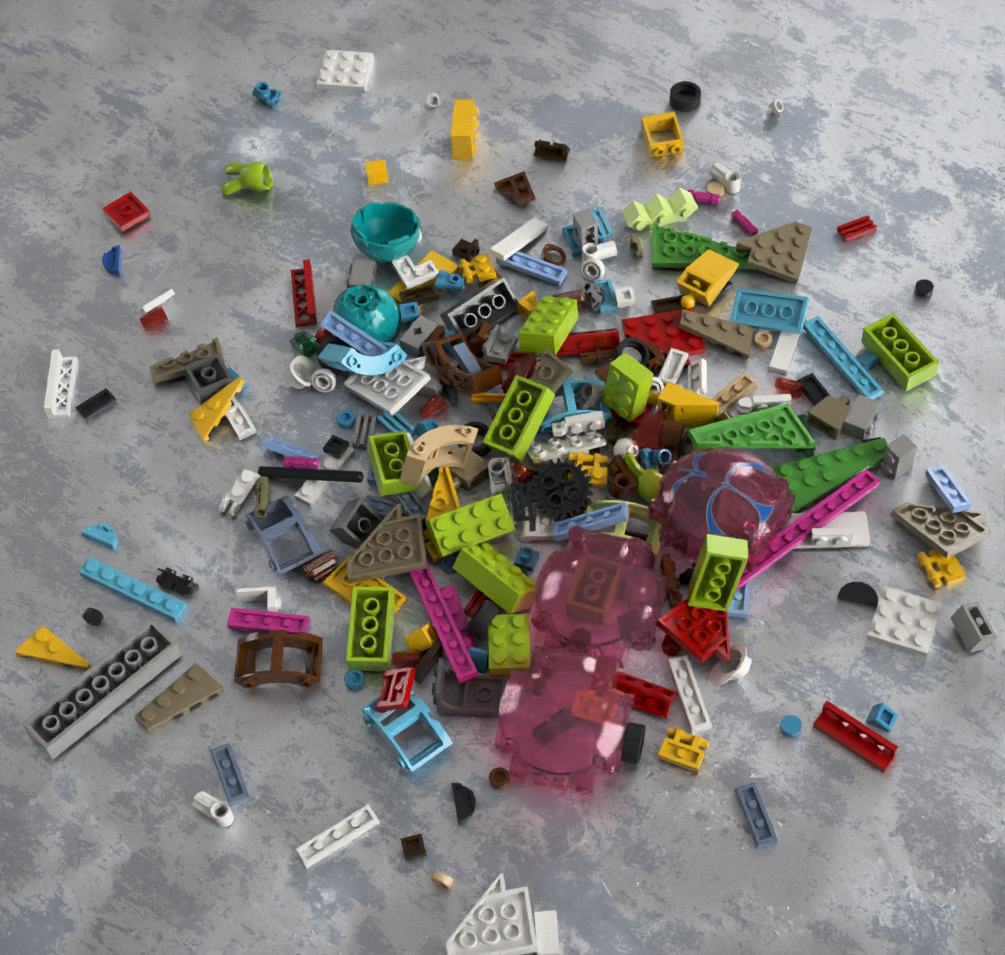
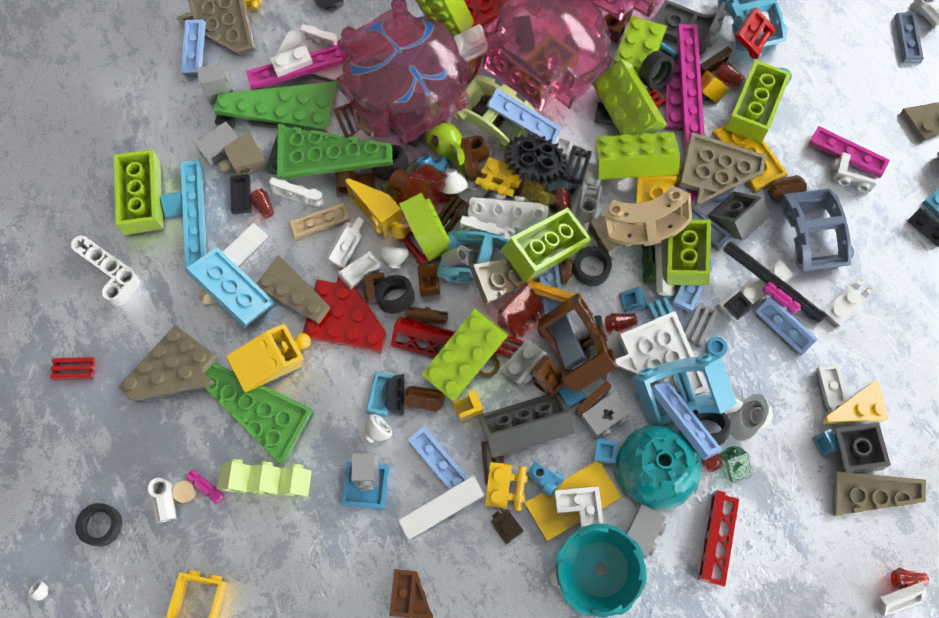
camera: 160 degrees left, 15 degrees up
reddish brown window [234,630,323,689] -> none
olive pin [255,476,271,518] -> none
dark brown tile [399,283,439,306] -> none
dark azure tile [514,546,540,572] -> none
reddish brown piece [541,244,566,266] -> none
white piece [581,241,617,263] -> none
medium azure tile [590,207,612,239] -> none
white tile [615,287,635,309] -> none
dark tan tile [630,234,643,259] -> none
dark brown tile [651,295,685,314] -> none
dark pink axle [731,209,758,236] -> none
tan tile [754,331,772,350] -> none
black tile [915,279,934,297] -> none
none -> white beam [71,236,140,307]
none -> black tyre [75,503,122,547]
none -> white plate [270,45,313,77]
none -> white plate [446,24,491,67]

